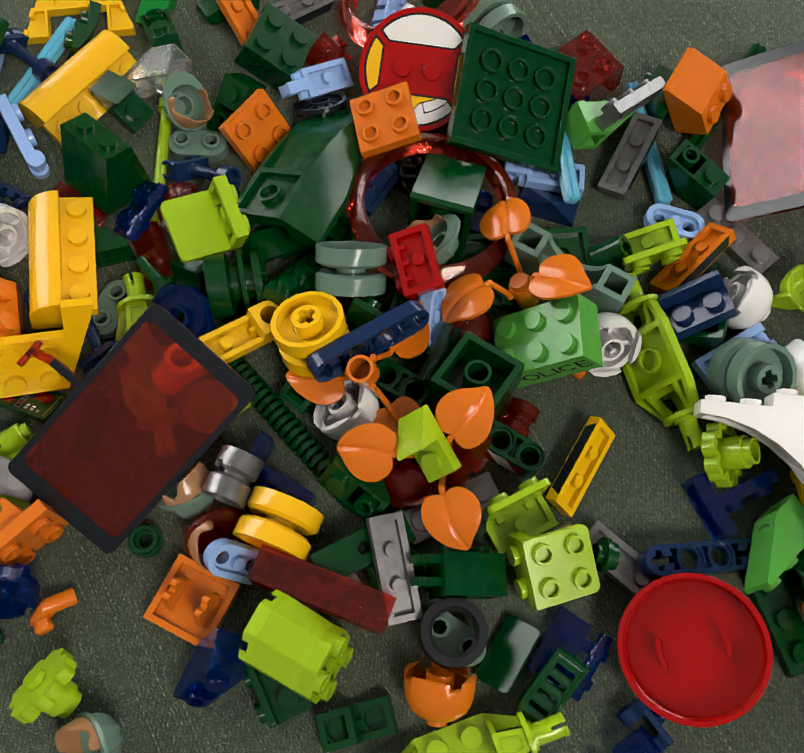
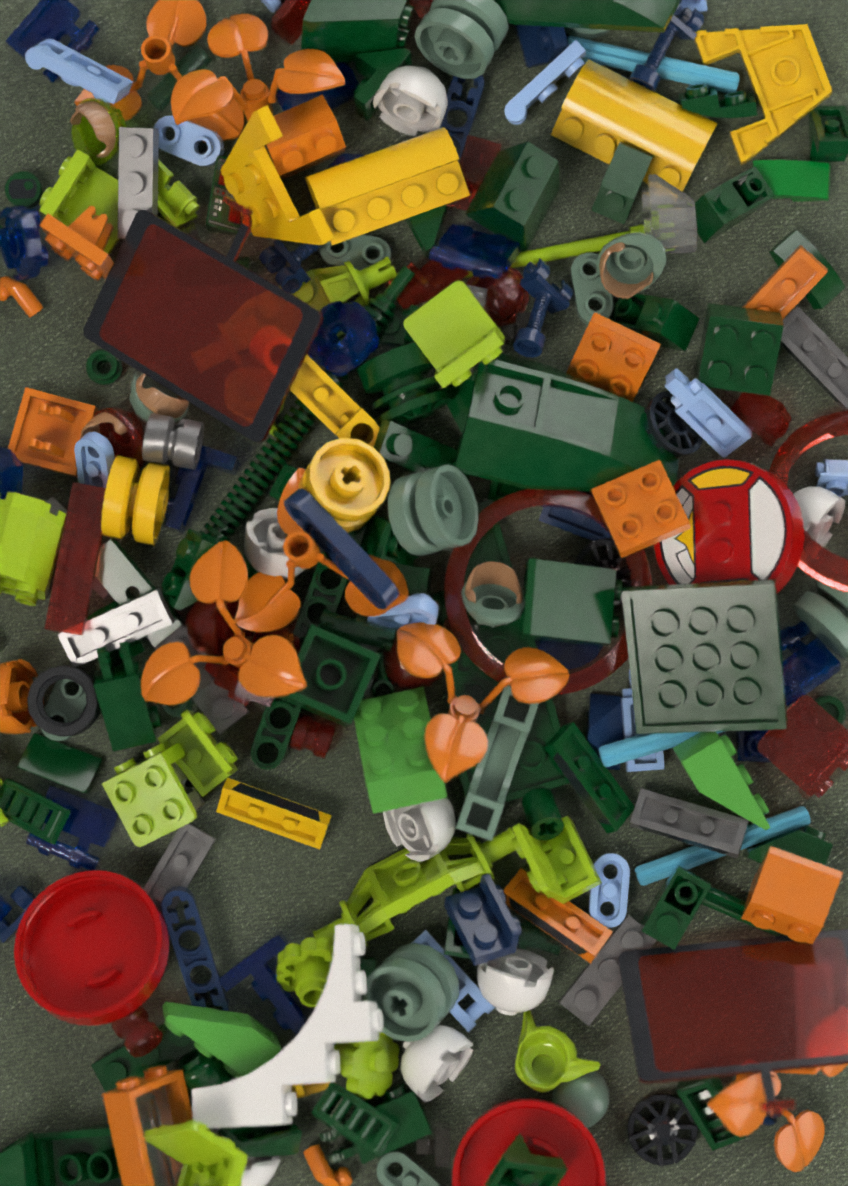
camera: 85 degrees right, 15 degrees up
red bracket [387,222,445,301] -> none
lime slope [397,404,462,483] -> none
dark green plate [592,537,620,573] -> none
flat silver plate [594,76,666,132] -> none
none -> clear red wheel [111,1005,163,1057]
none -> dark green plate [544,722,635,834]

